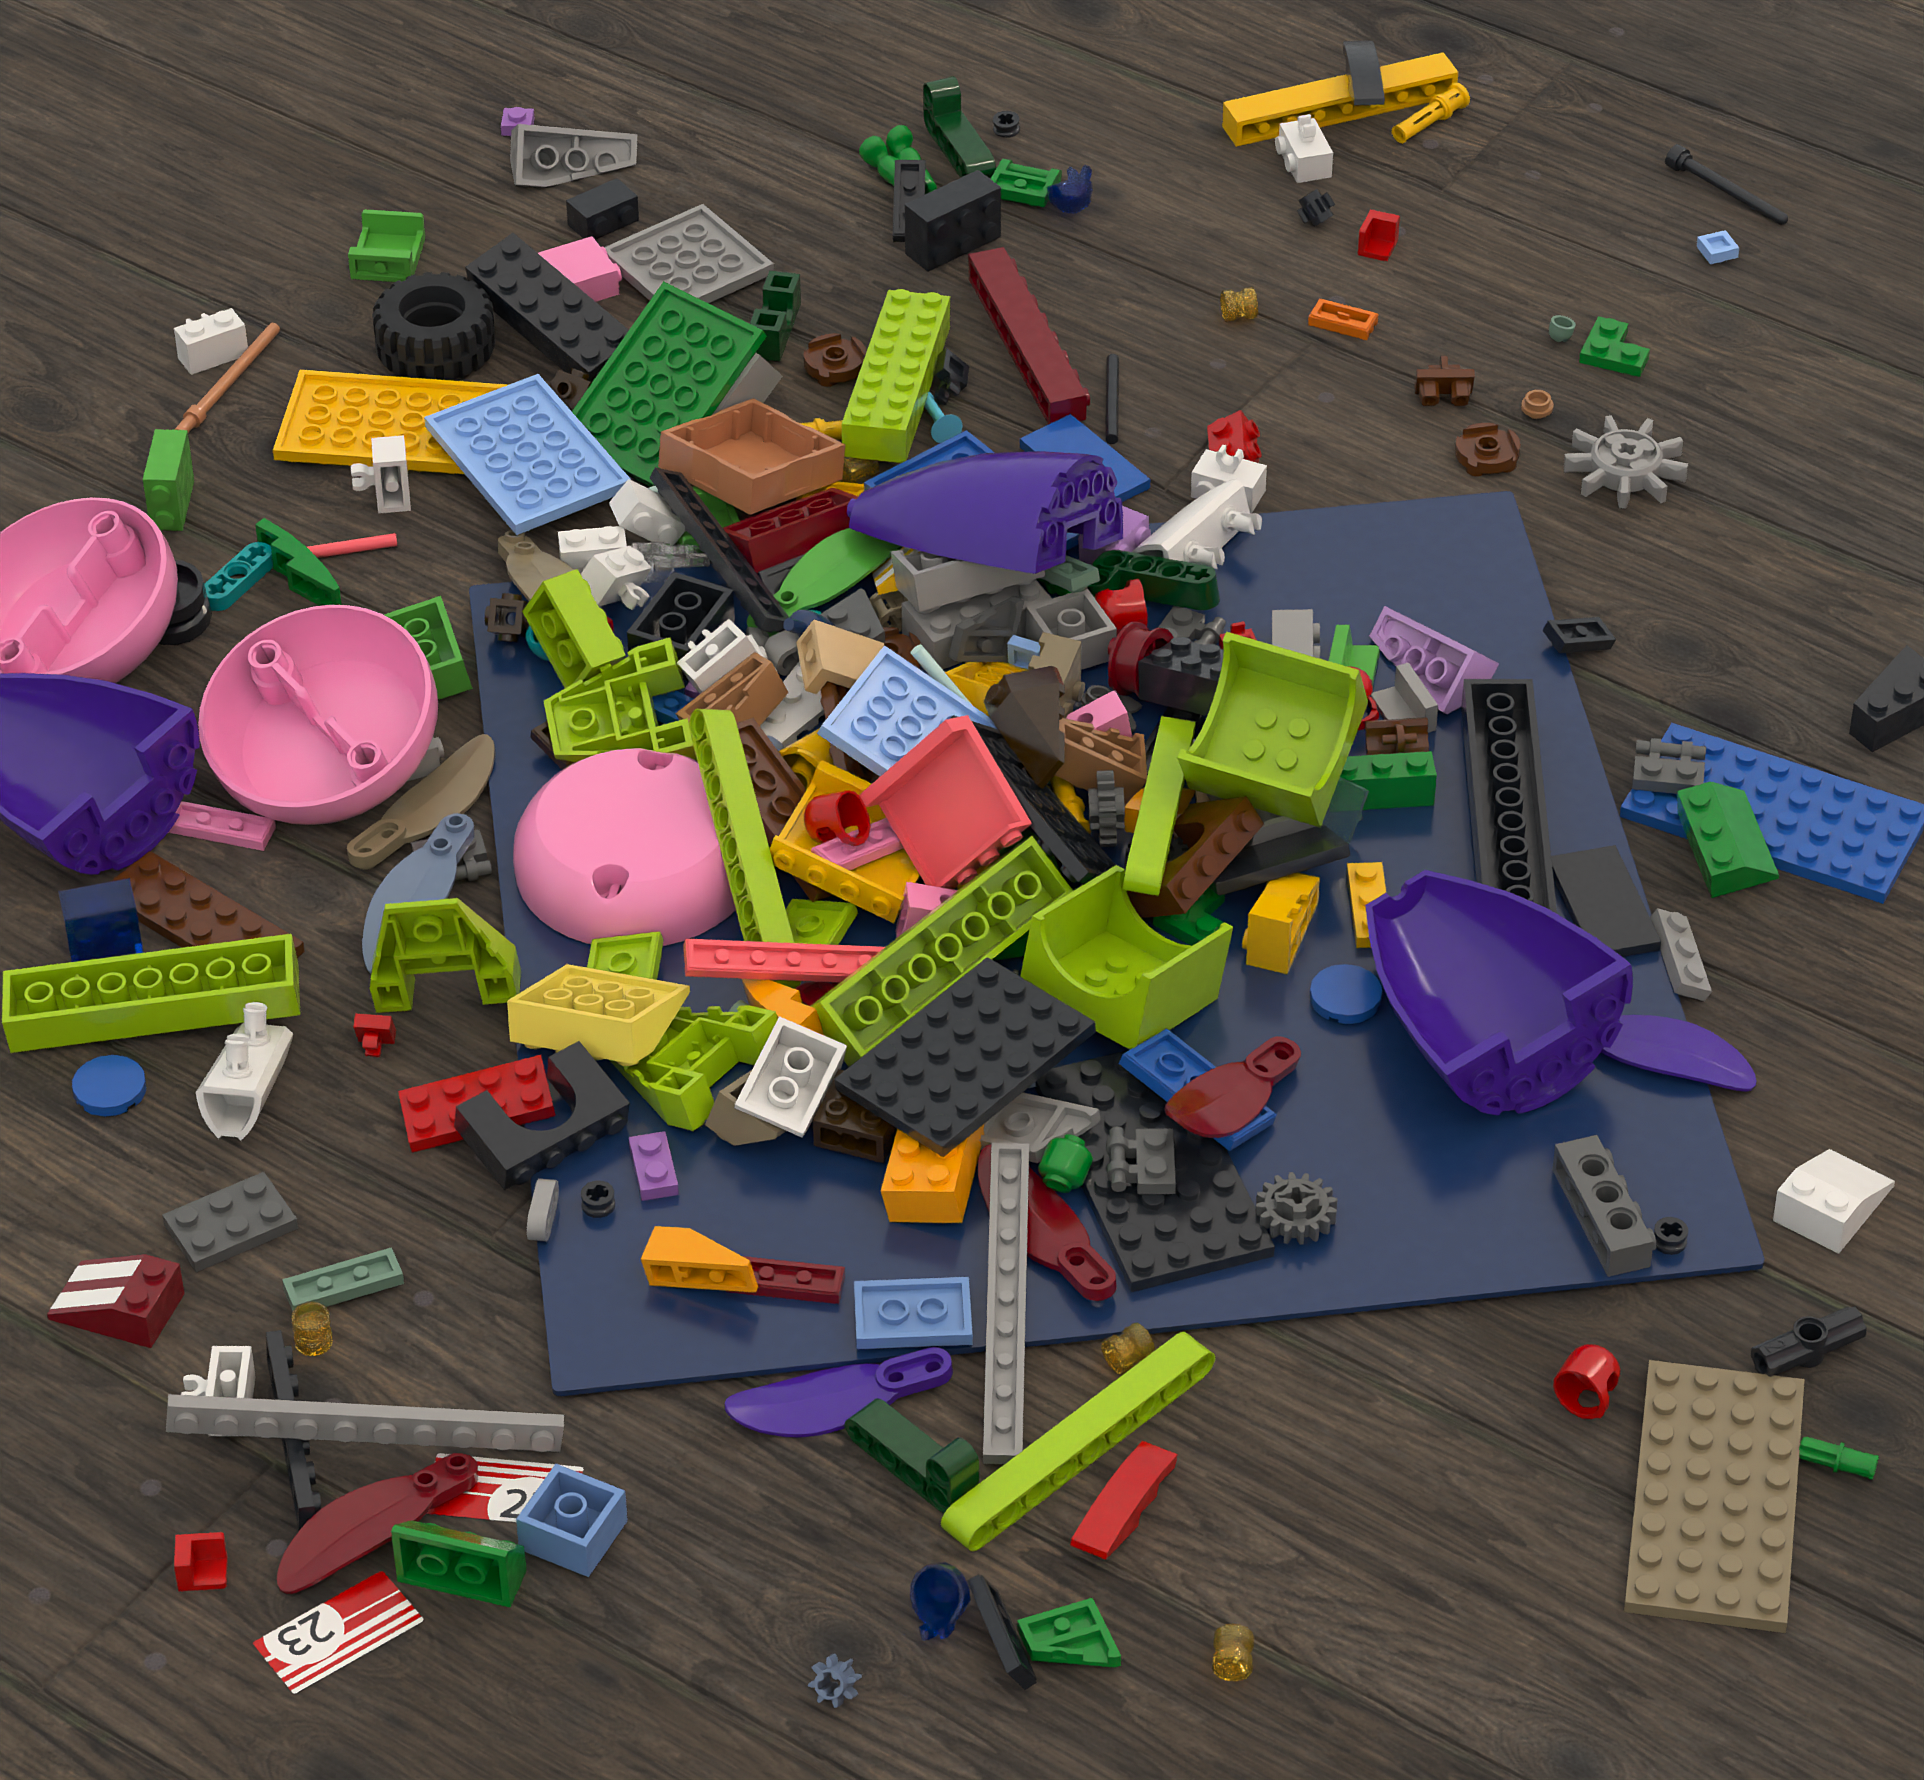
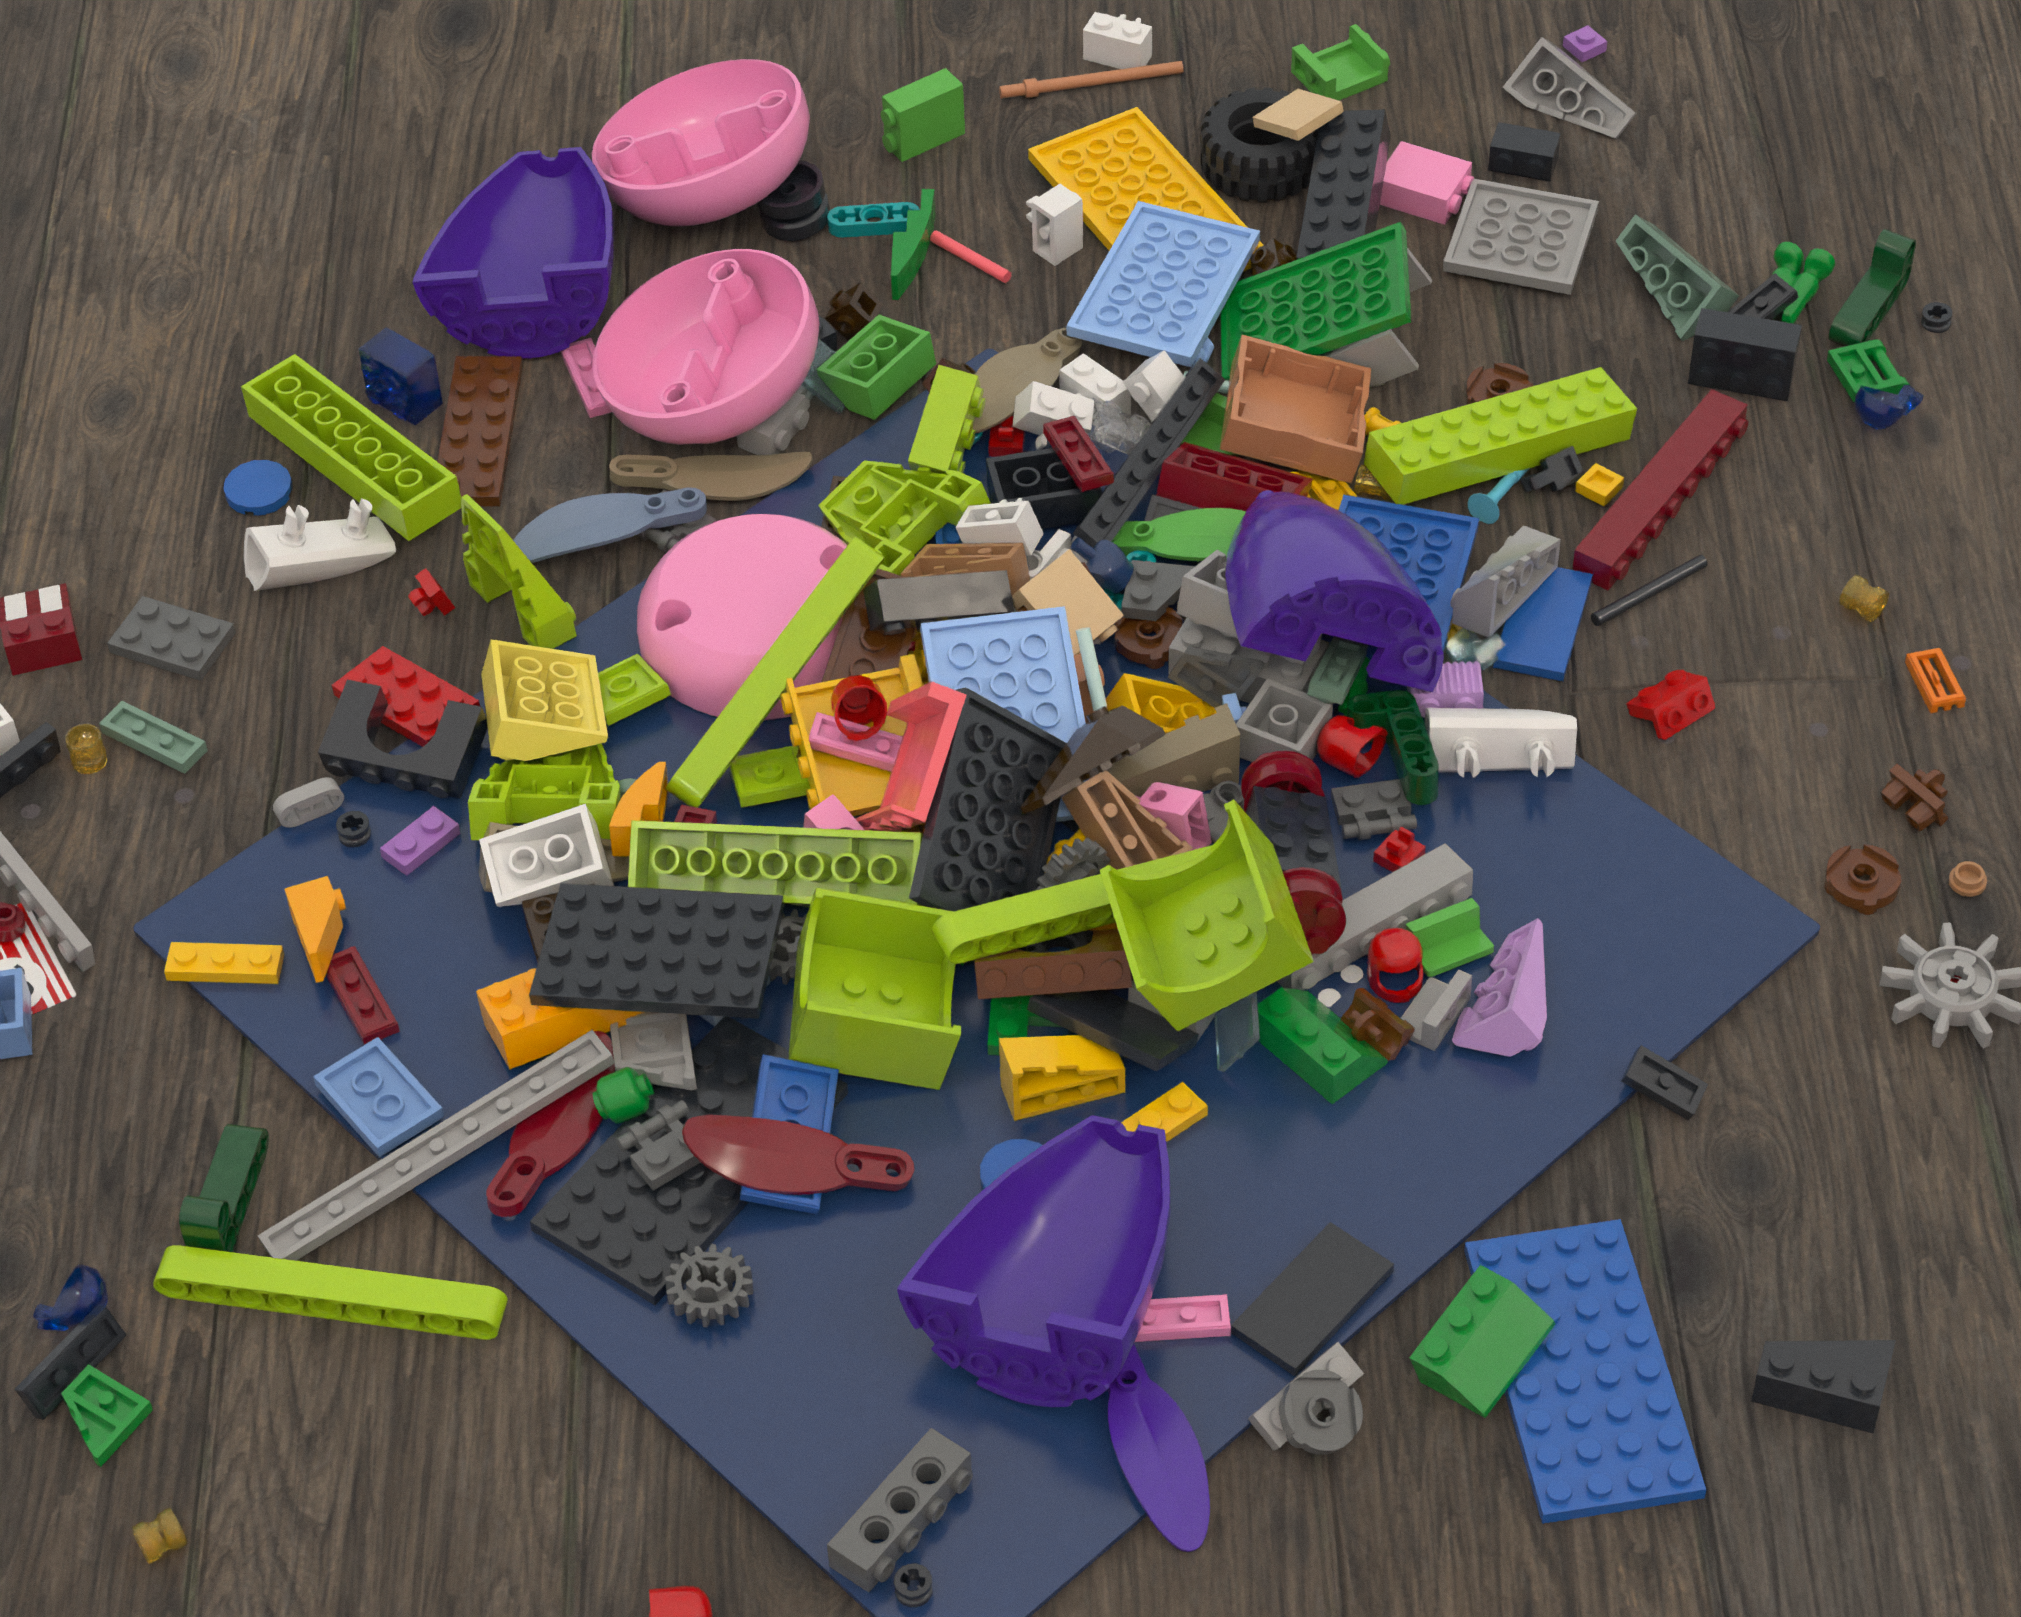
camera: 55 degrees right, 5 degrees up
coral tile [683,939,885,982] -> none
dark purple plant [724,1347,953,1437] -> none
dark green arch [750,270,801,361] -> none
red slope [1070,1441,1178,1560] -> none
clear yellow wheel [1101,1323,1155,1374] -> none
white brick [1191,445,1267,513] -> none
black brick [1461,679,1557,914] -> none
dark grey plate [1632,738,1706,794] -> none
none -> yellow plate [164,942,285,984]
none -> brick [863,570,1014,635]
none -> dark red tile [1043,416,1114,492]
none -> tan tile [1252,89,1344,141]
none -> dark grey plate [1279,1370,1363,1455]
none -> light grey wedge [1451,525,1561,638]
none -> yellow plate [1575,463,1624,506]
none -> sand green wedge [1616,214,1739,341]

